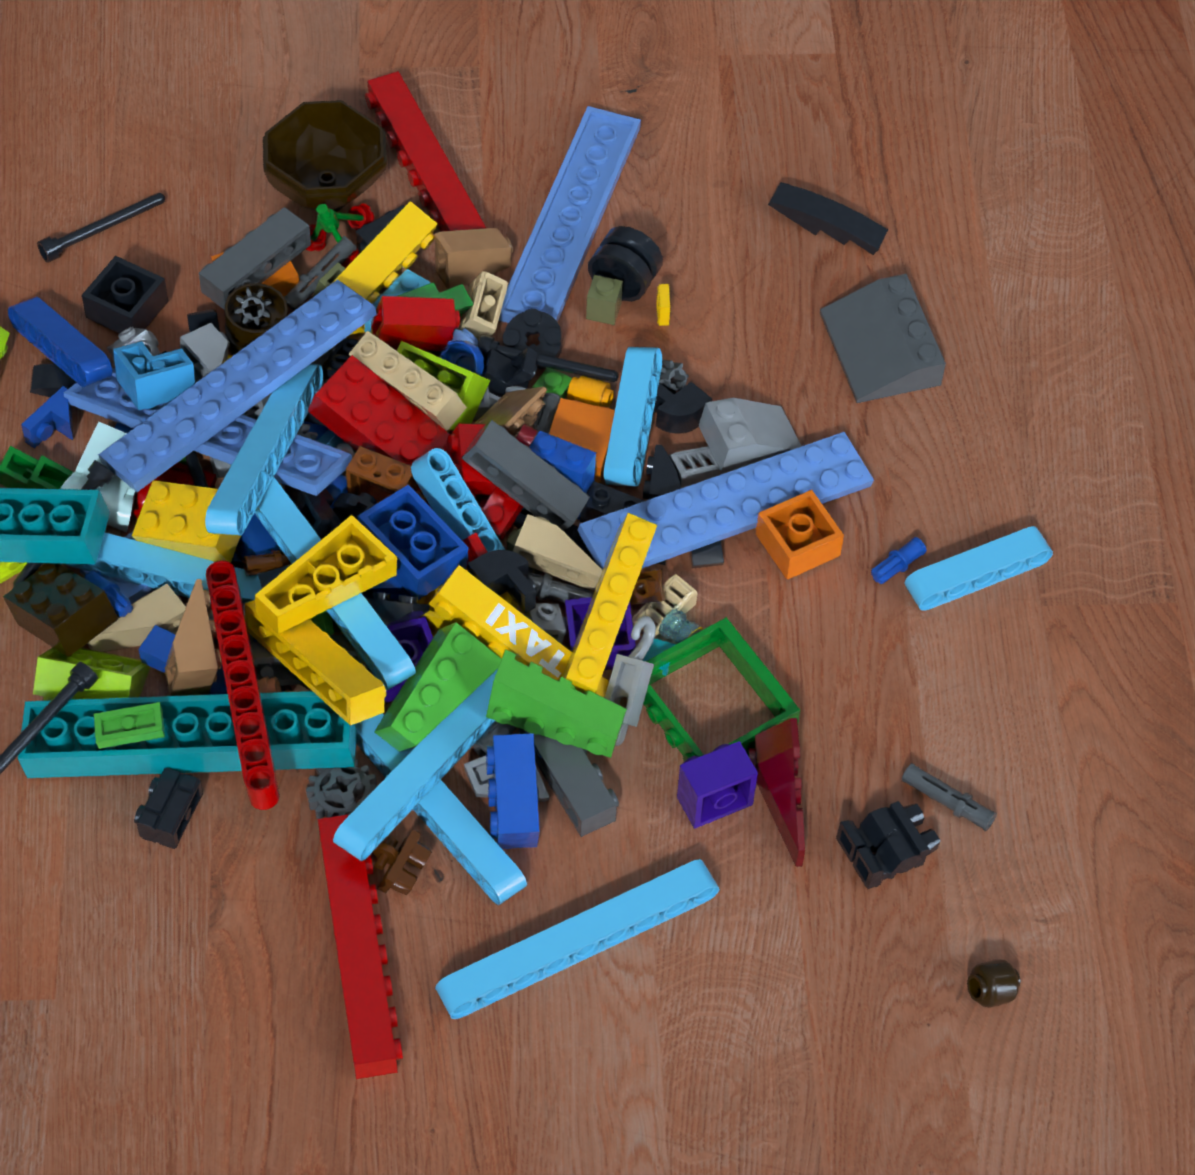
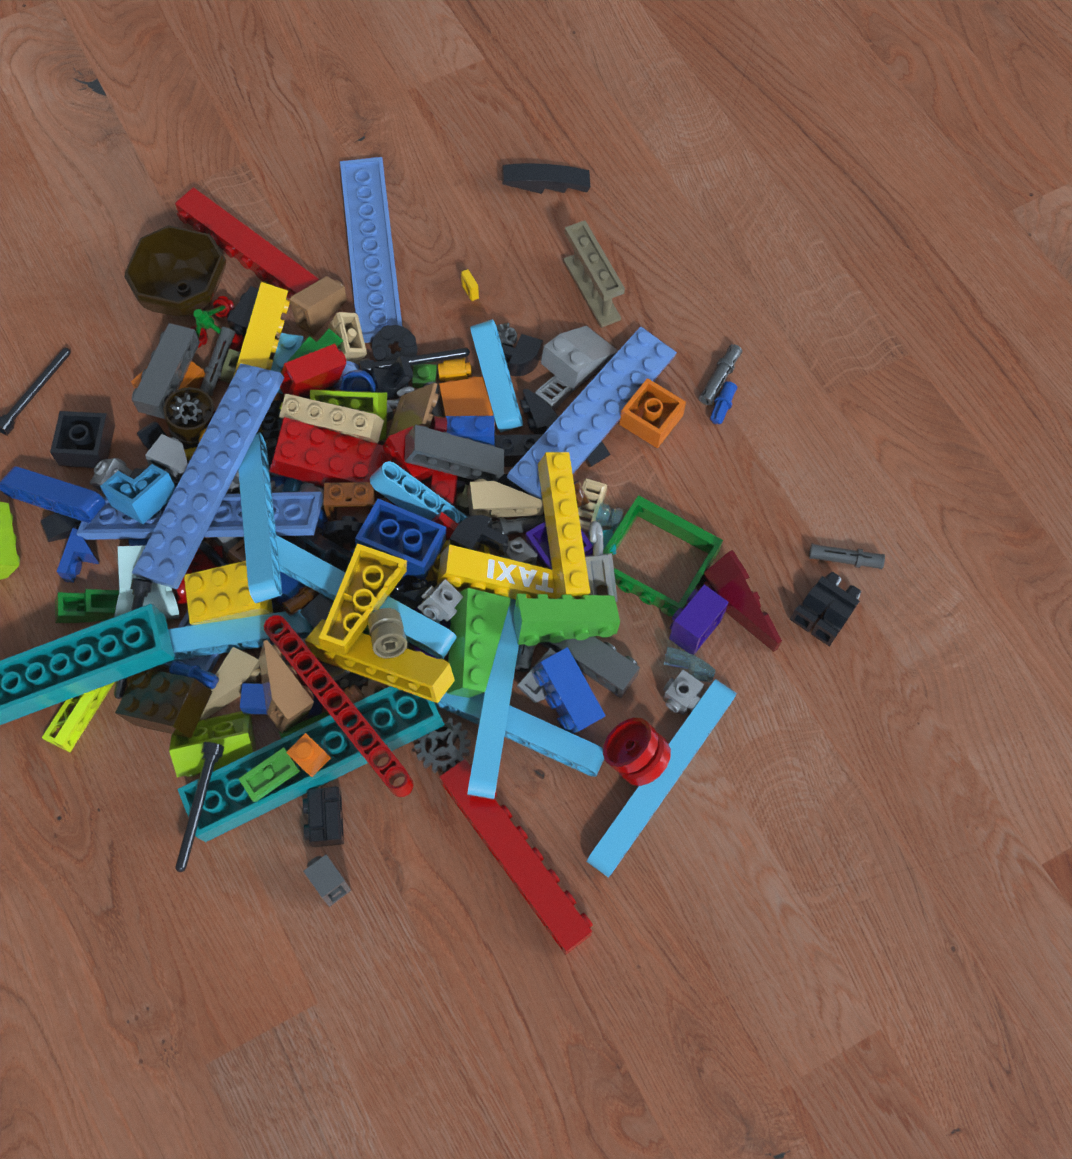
camera: 25 degrees left, 10 degrees up
reddish brown hips [372,829,432,895] -> none
olive brick [586,275,623,325] -> none
black wheel [588,226,663,302] -> none
dark grey slope [820,274,946,403] -> none
medium azure beam [904,526,1053,611] -> none
dark brown head [967,959,1021,1008] -> none
none -> orange brick [286,733,331,777]
none -> dark grey brick [303,855,352,907]
none -> dark tan wheel [368,608,407,658]
none -> light grey brick [417,579,463,623]
none -> dark tan fence [563,220,625,328]
none -> red wheel [603,717,671,786]
none -> clear light blue slope [663,647,715,683]
none -> light grey brick [663,670,704,715]
none -> dark grey pin [698,344,742,405]

